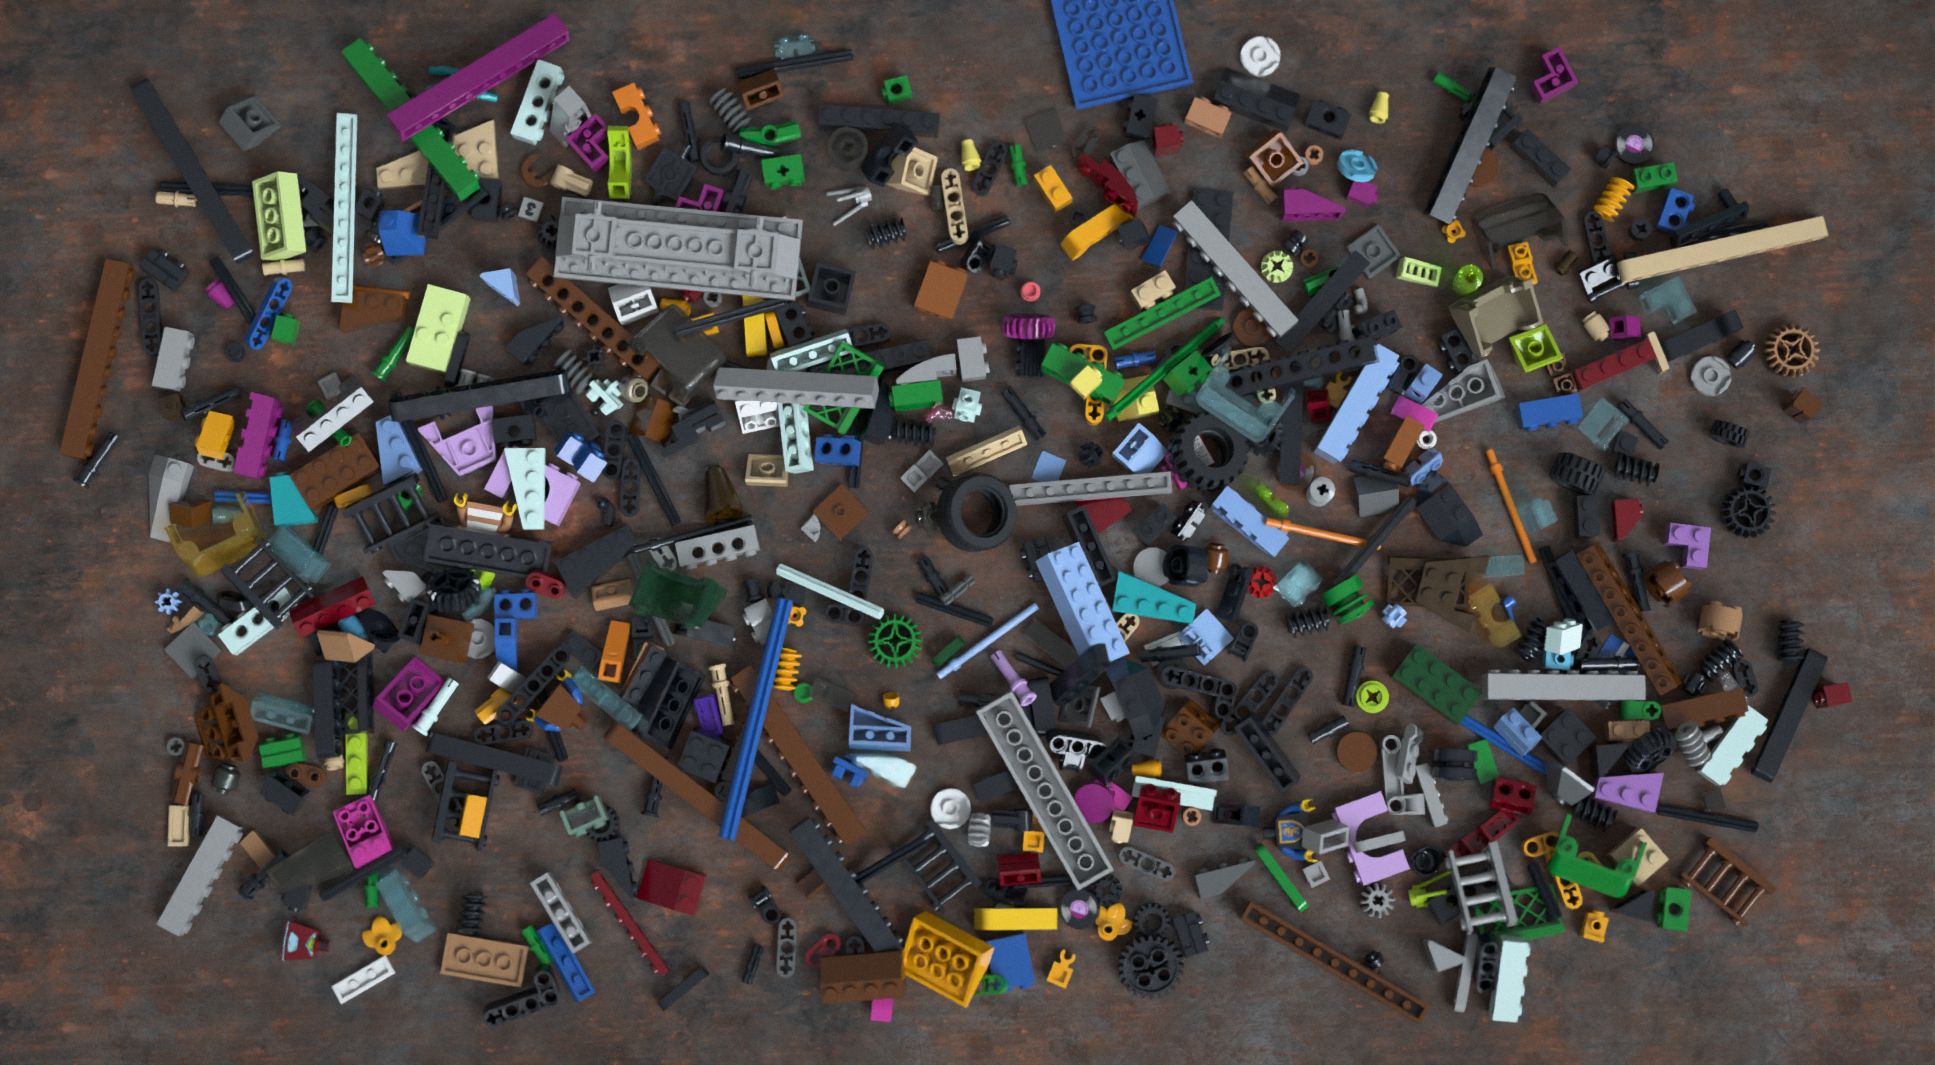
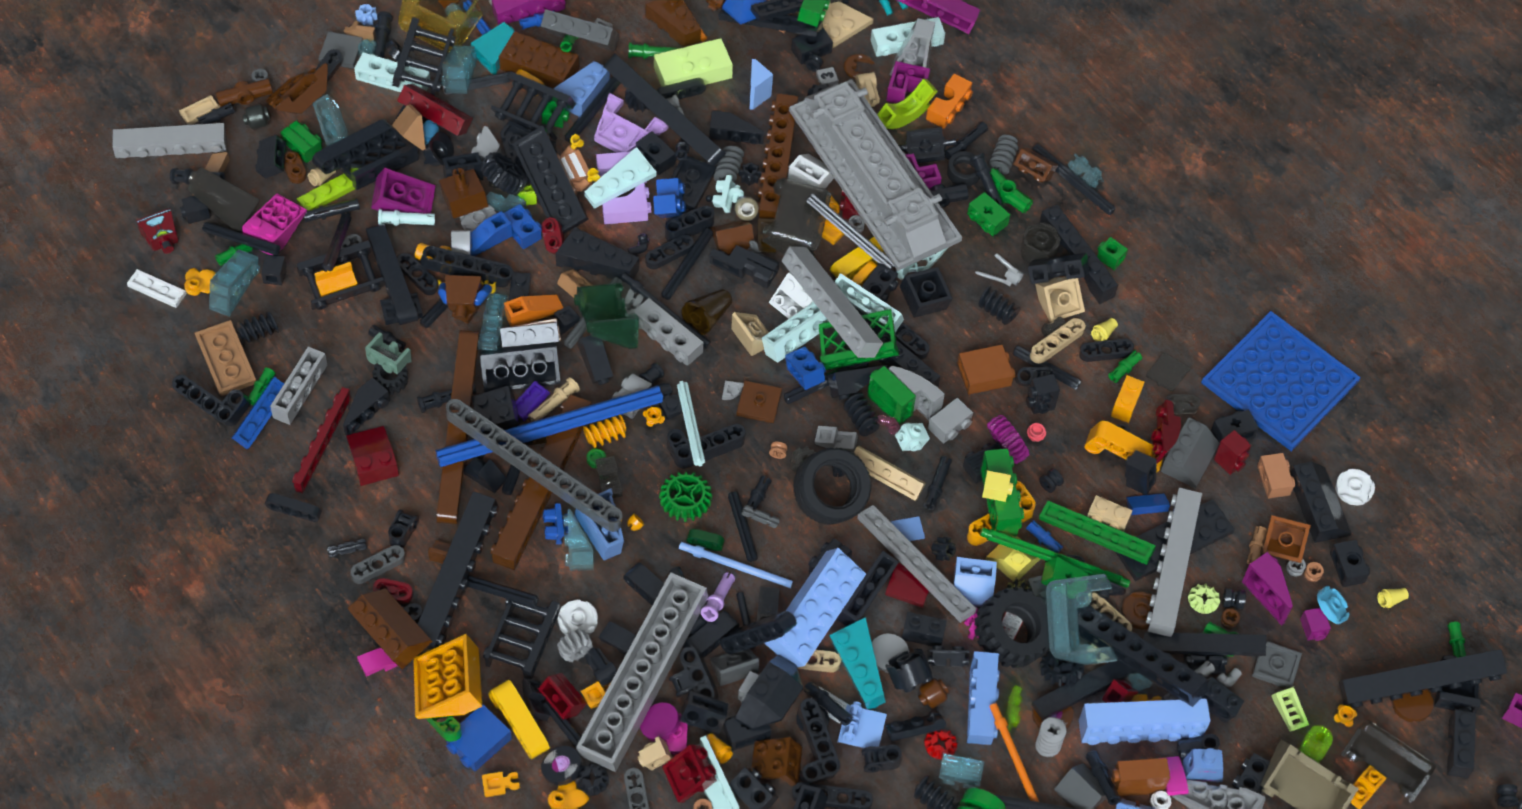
camera: 50 degrees right, 25 degrees down
none -> black axle [322,212,352,272]
none -> dark grey beam [446,399,622,532]

